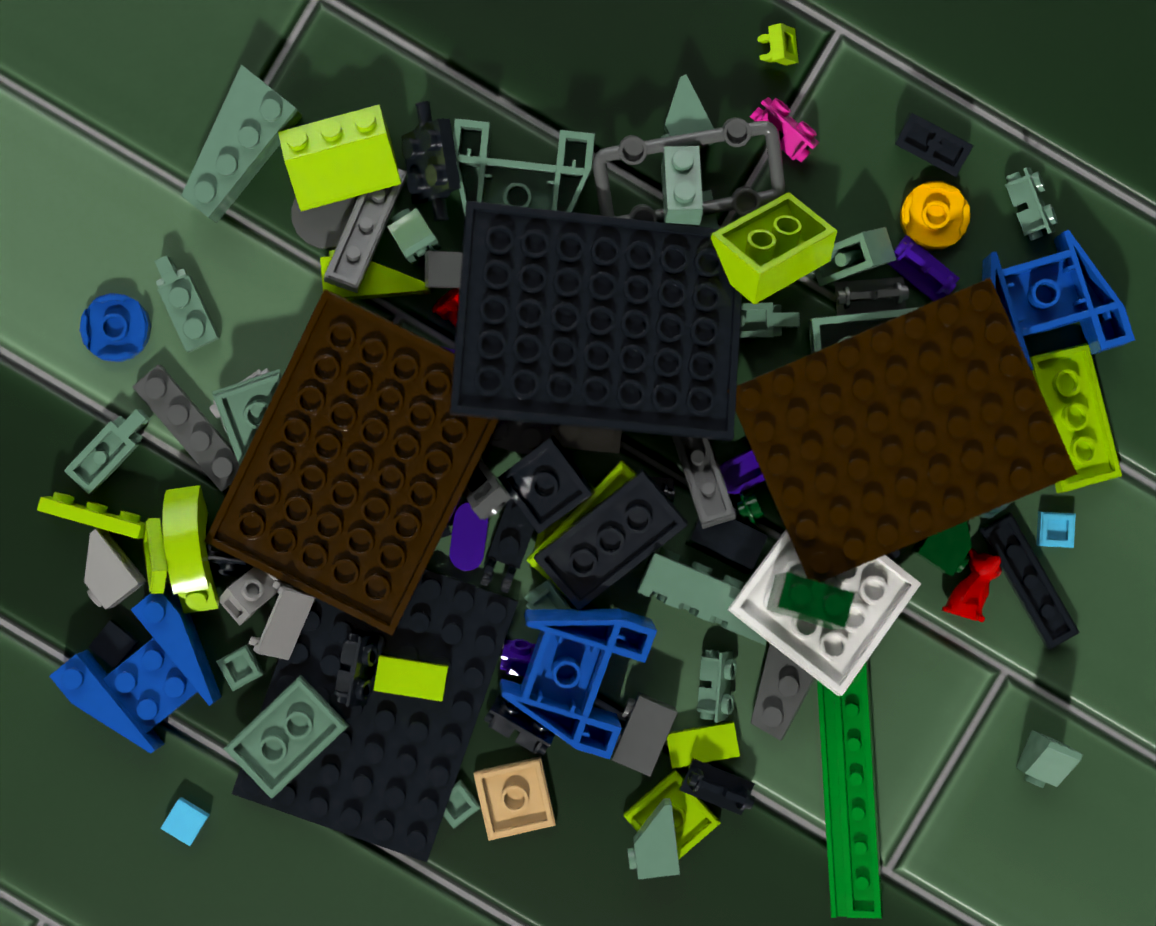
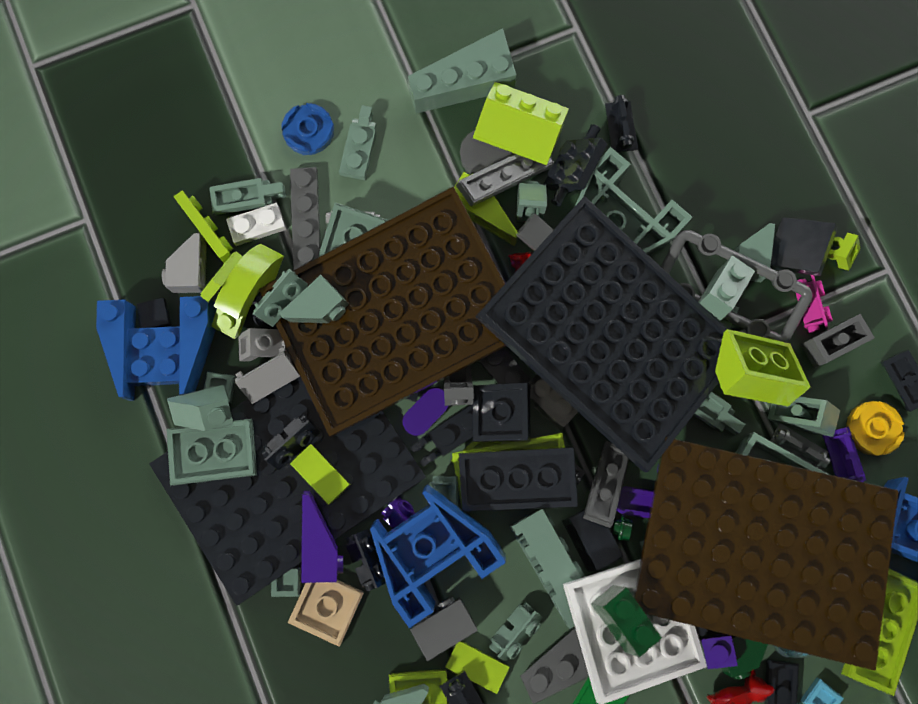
camera: 35 degrees right, 10 degrees down
medium azure tile [160,797,210,846] -> none
none -> sand green slope [167,385,233,431]
none -> white plate [226,203,286,246]
none -> sand green hinge [253,269,308,327]
none -> sand green slope [279,275,349,323]
none -> dark purple slope [301,491,343,583]
none -> black hinge [605,95,638,152]
none -> dark purple plate [701,634,738,669]
none -> black tile [770,217,838,276]
none -> dark grey brick [800,314,875,368]

